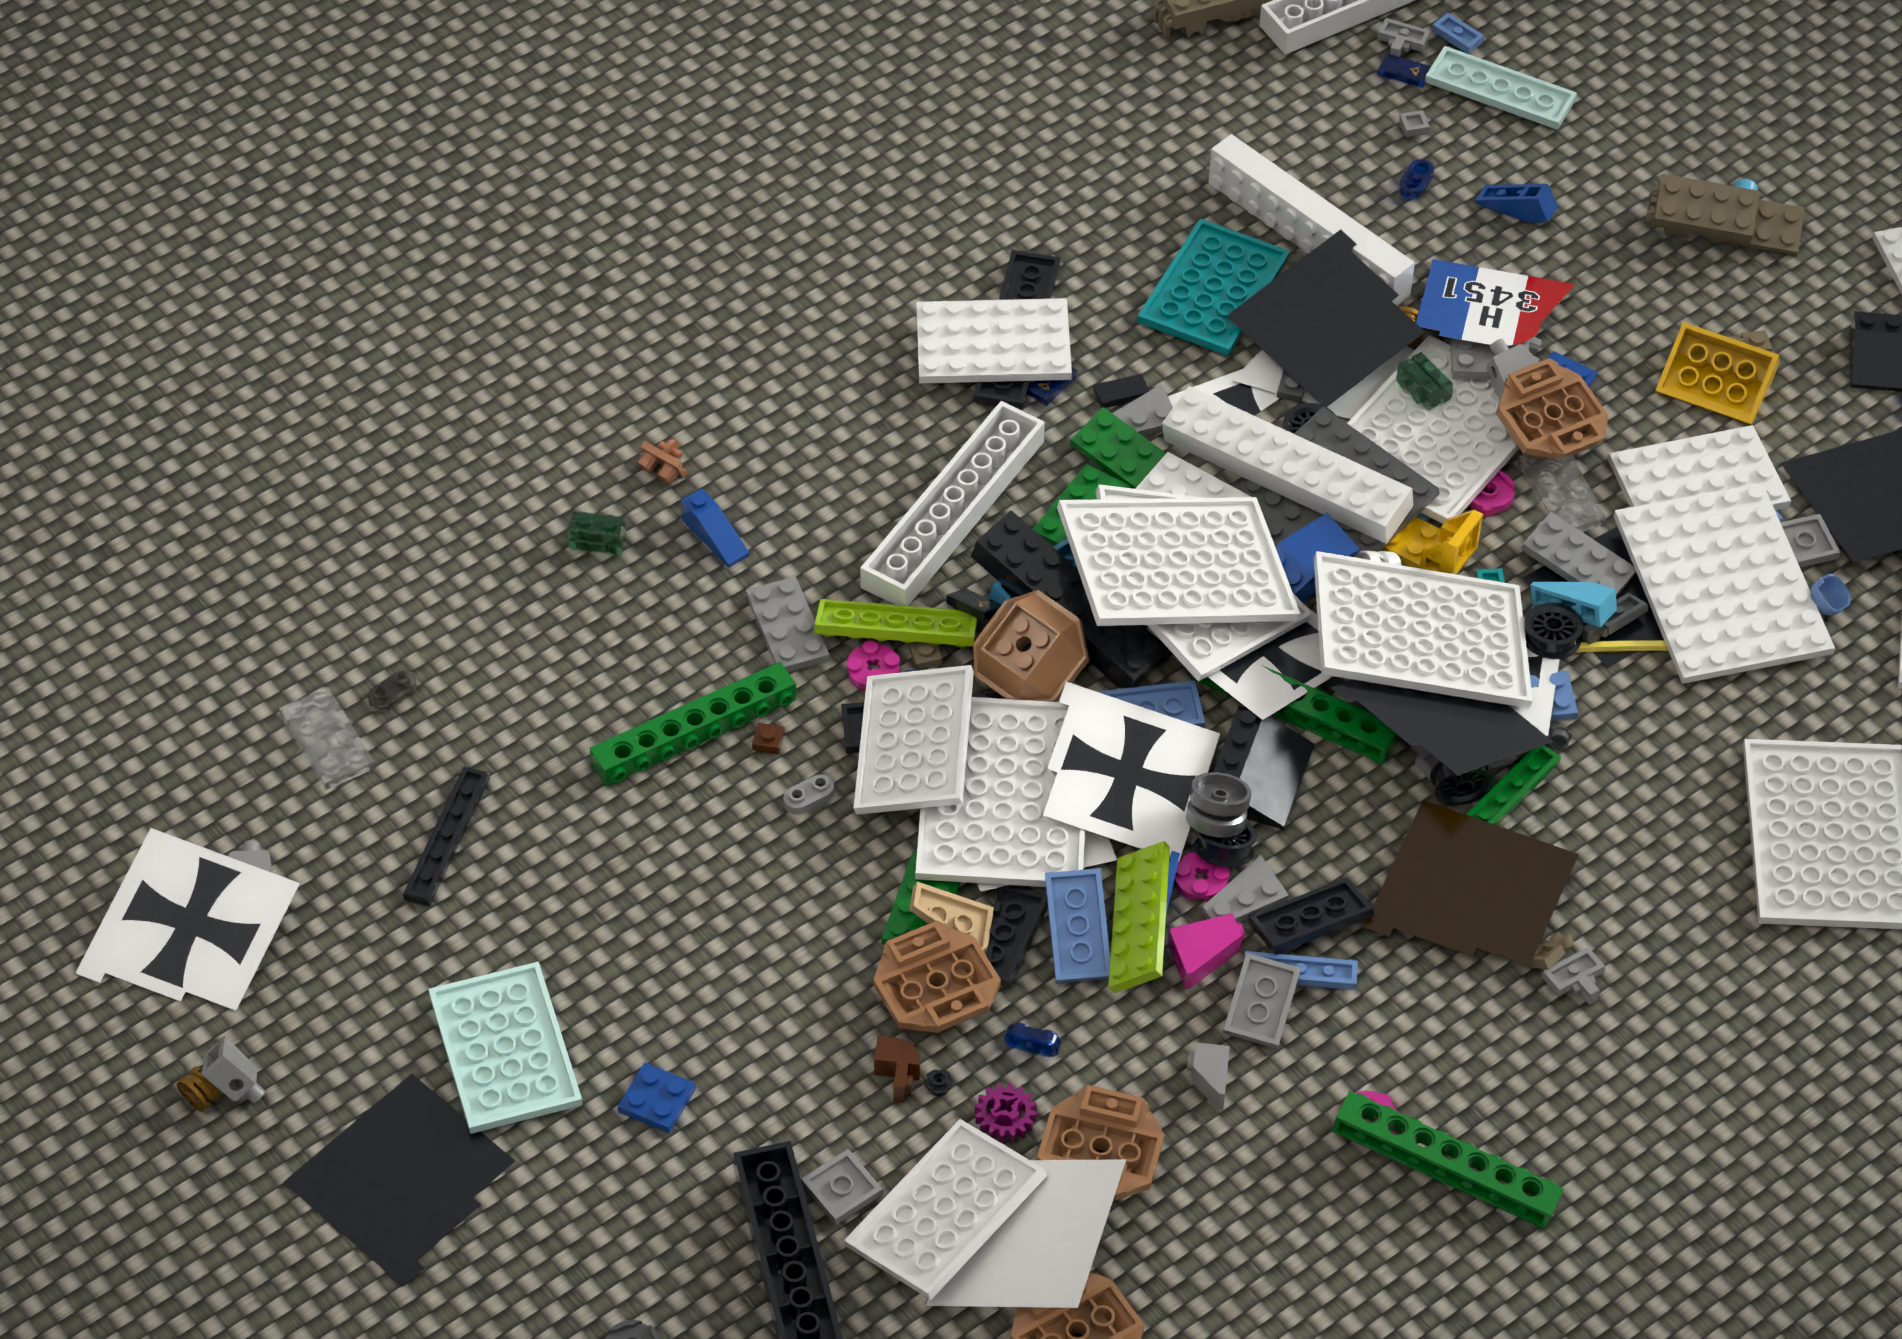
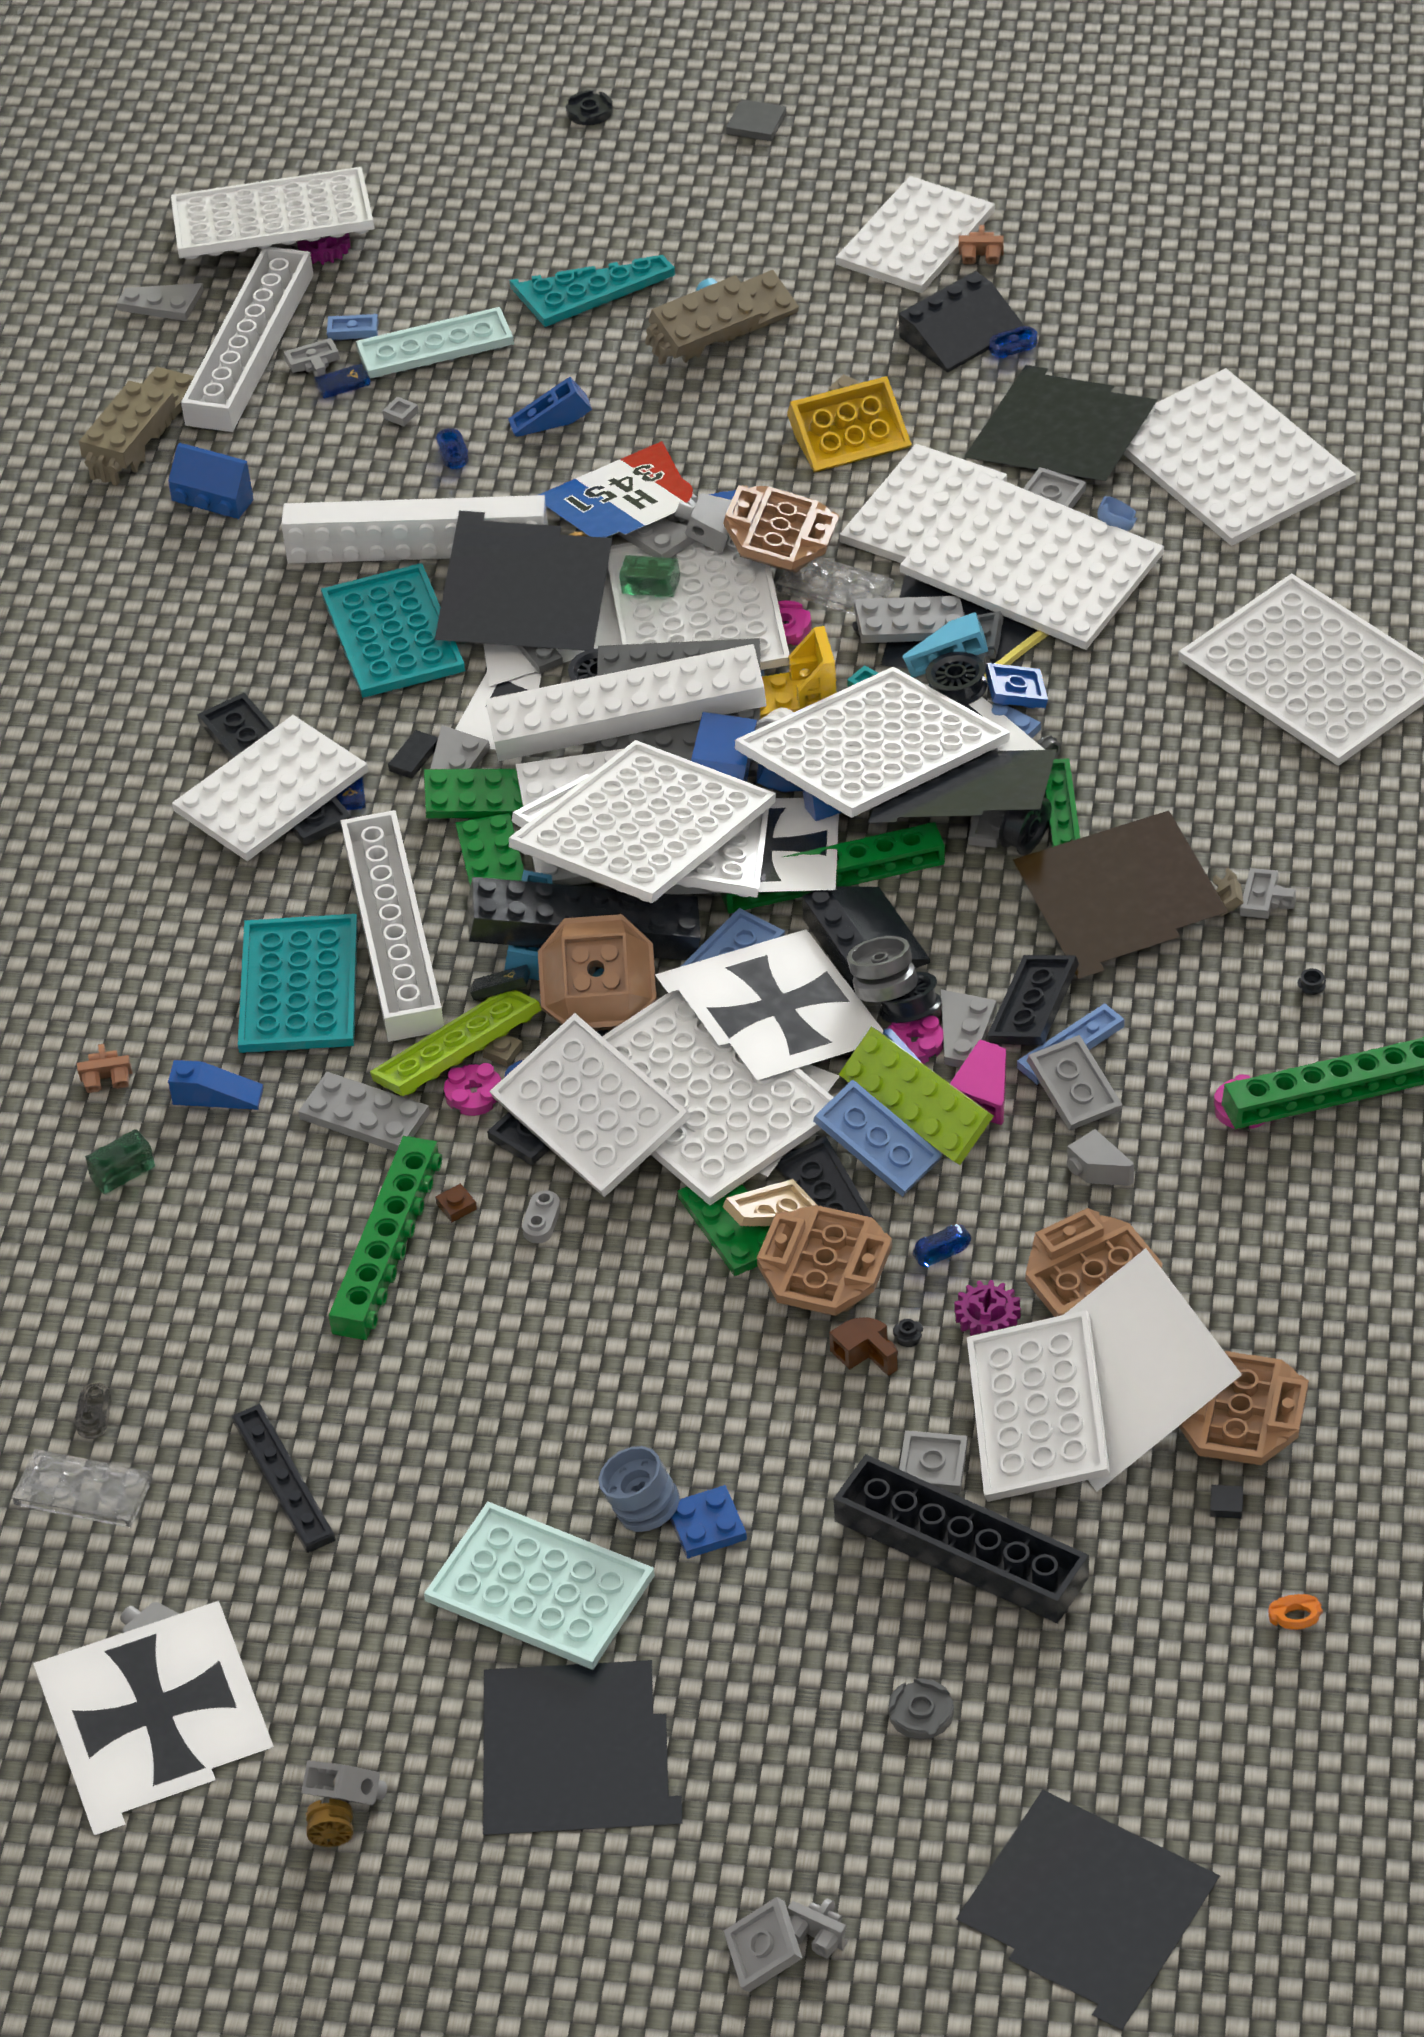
camera: 40 degrees left, 5 degrees down
none -> blue slope [168,443,254,519]
none -> teal plate [238,914,358,1053]
none -> teal wing [509,255,675,327]
none -> sand blue wheel [598,1446,680,1532]
none -> blue plate [985,663,1048,709]
none -> black plate [1297,968,1326,995]

